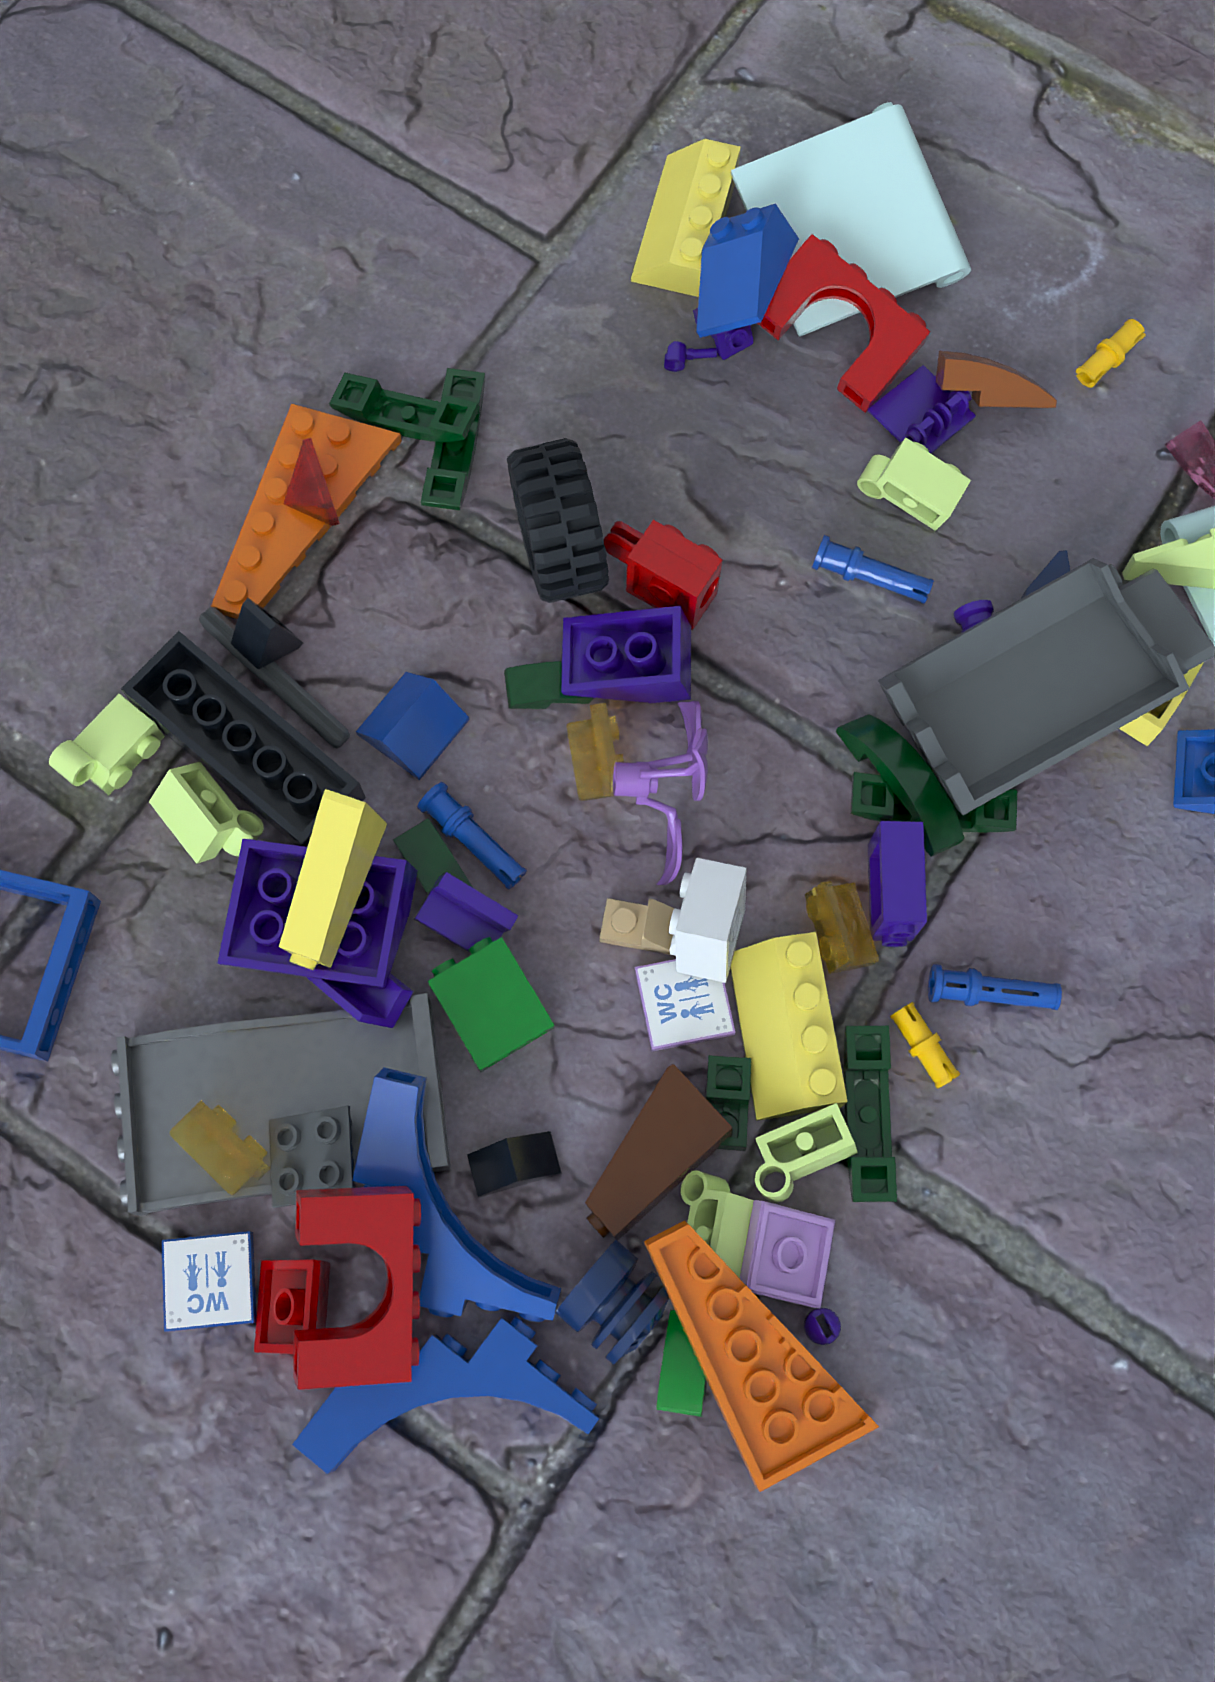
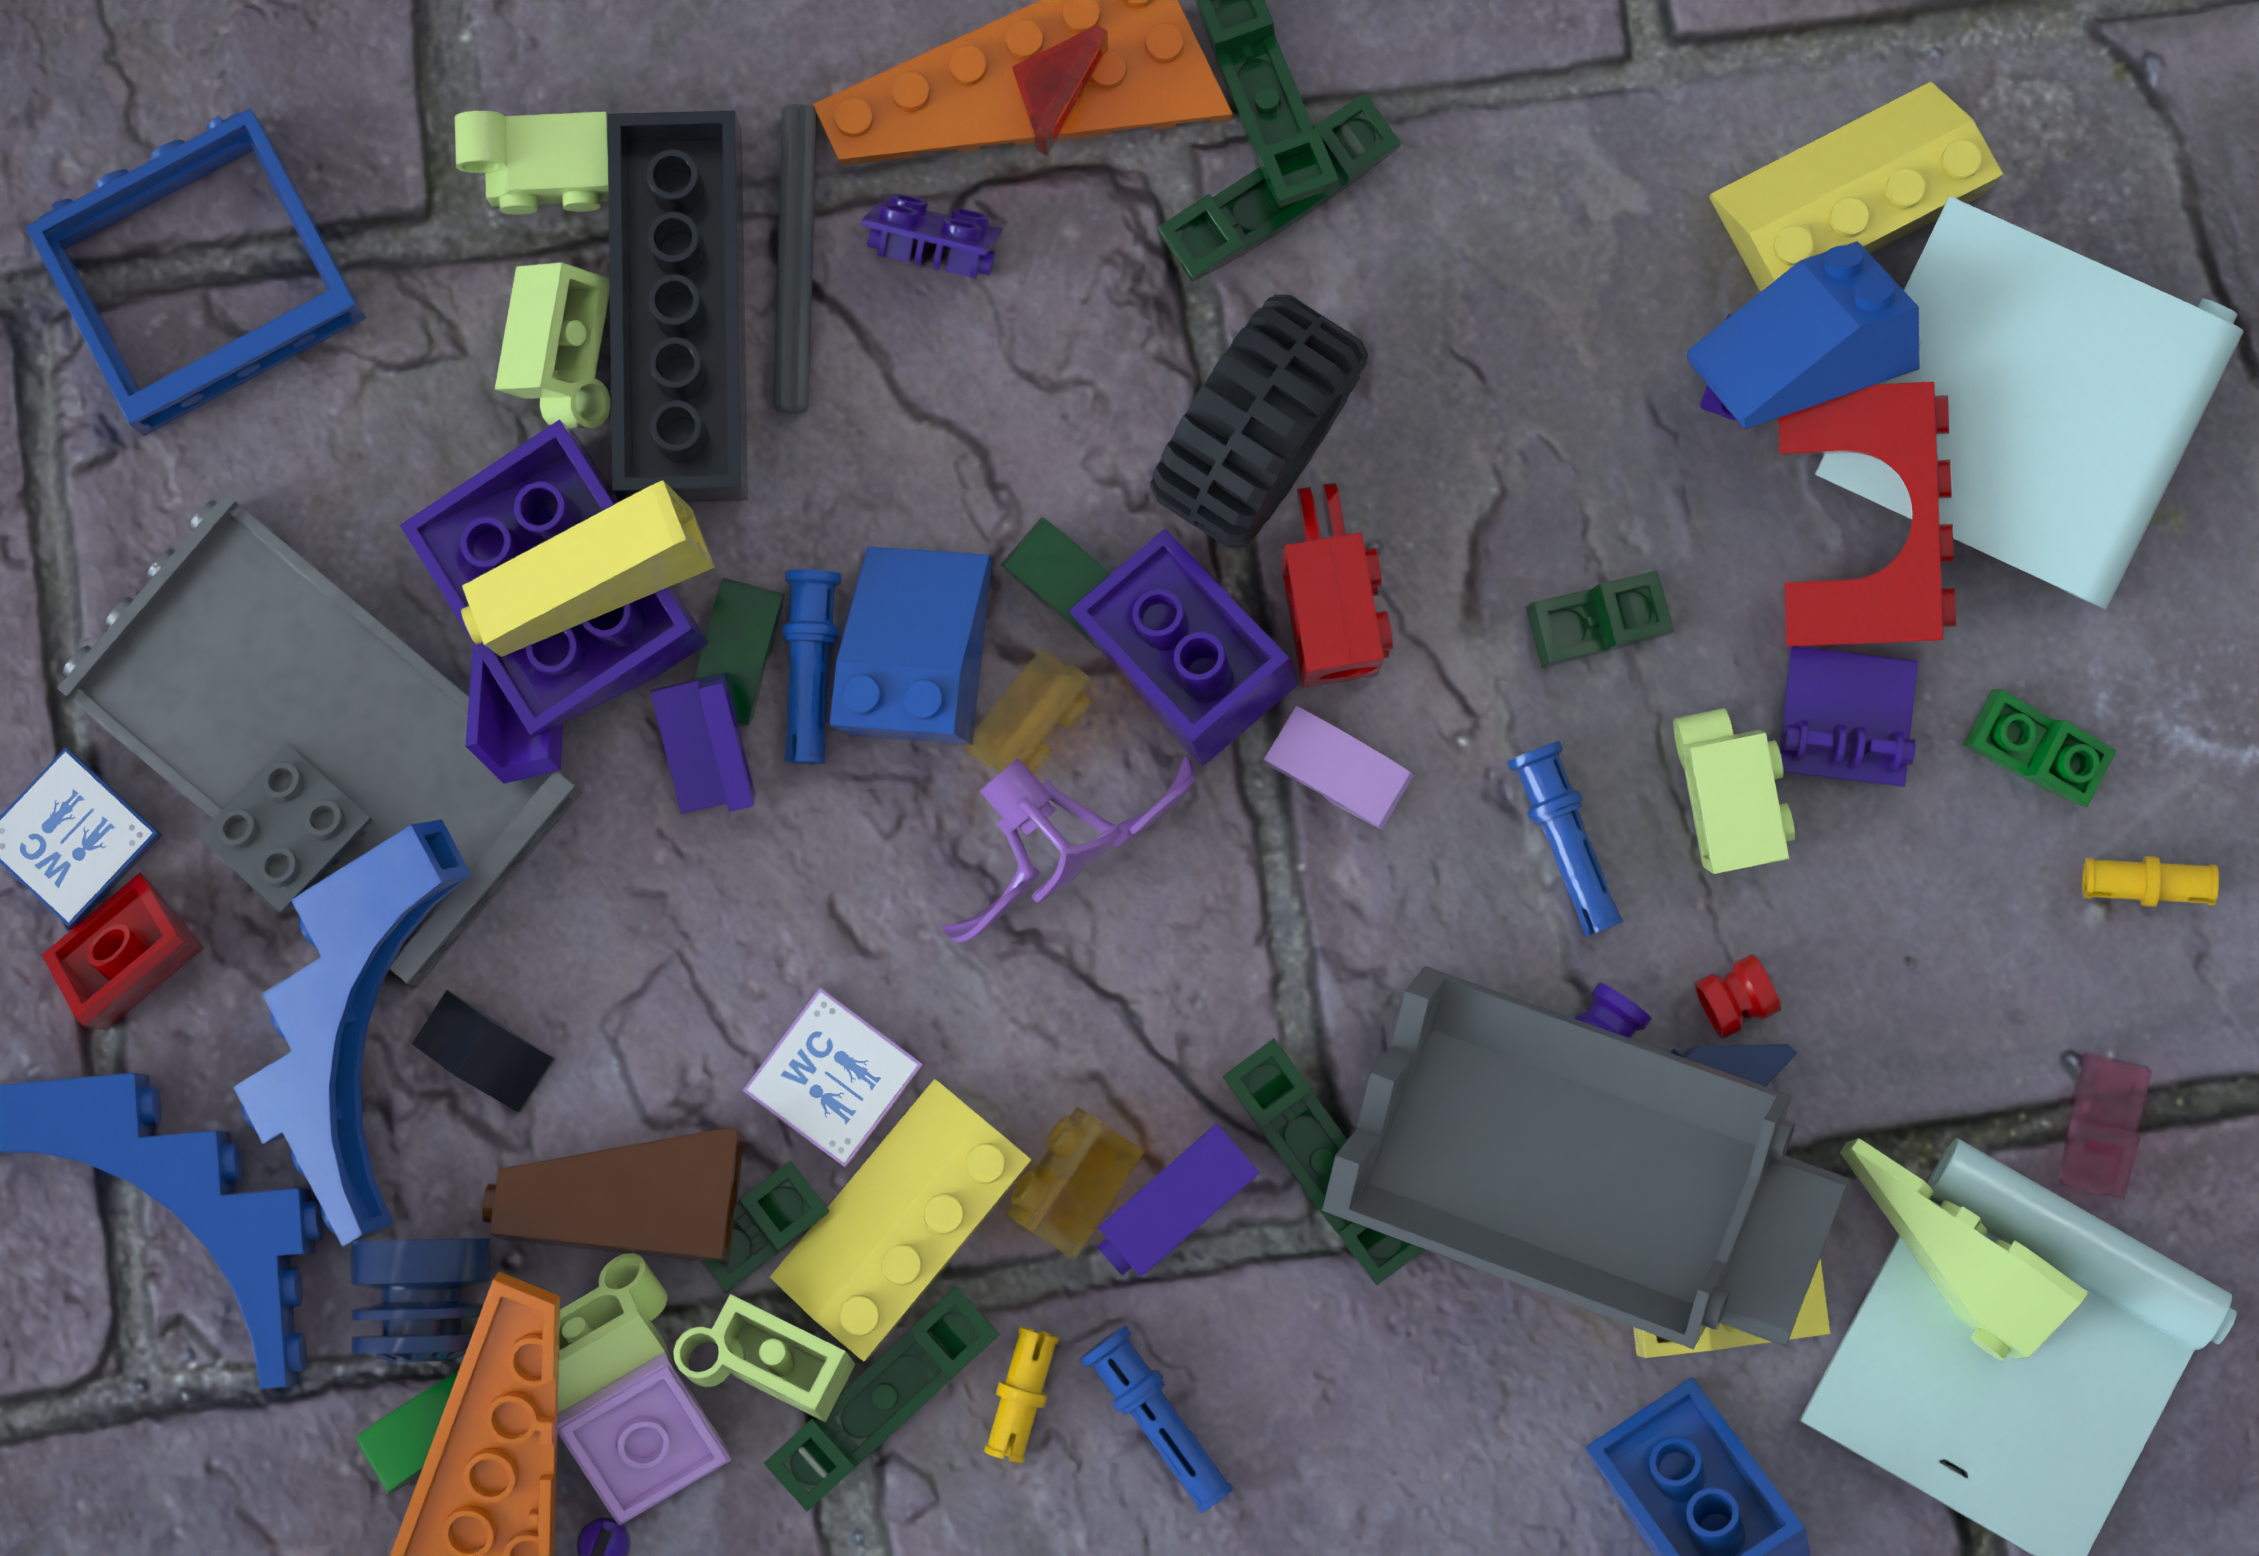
camera: 50 degrees right, 10 degrees up
clear yellow bracket [169,1100,270,1195] -> none
black slope [230,598,303,670] -> none
red arch [293,1186,421,1390] -> none
blue slope [356,672,470,780] -> none
green panel [427,937,555,1073] -> none
tan slope [600,898,675,956] -> none
dark purple hand [664,341,717,372] -> none
white brick [669,858,747,983] -> none
dark green slope [835,714,964,857] -> none
dark orange slope [936,351,1057,408] -> none
none -> blue slope [830,546,992,745]
none -> dark purple hinge [861,194,1003,279]
none -> lavender slope [1264,706,1414,830]
none -> dark green slope [1525,570,1674,668]
none -> red wheel [1694,954,1781,1040]
none -> green slope [1963,689,2116,807]

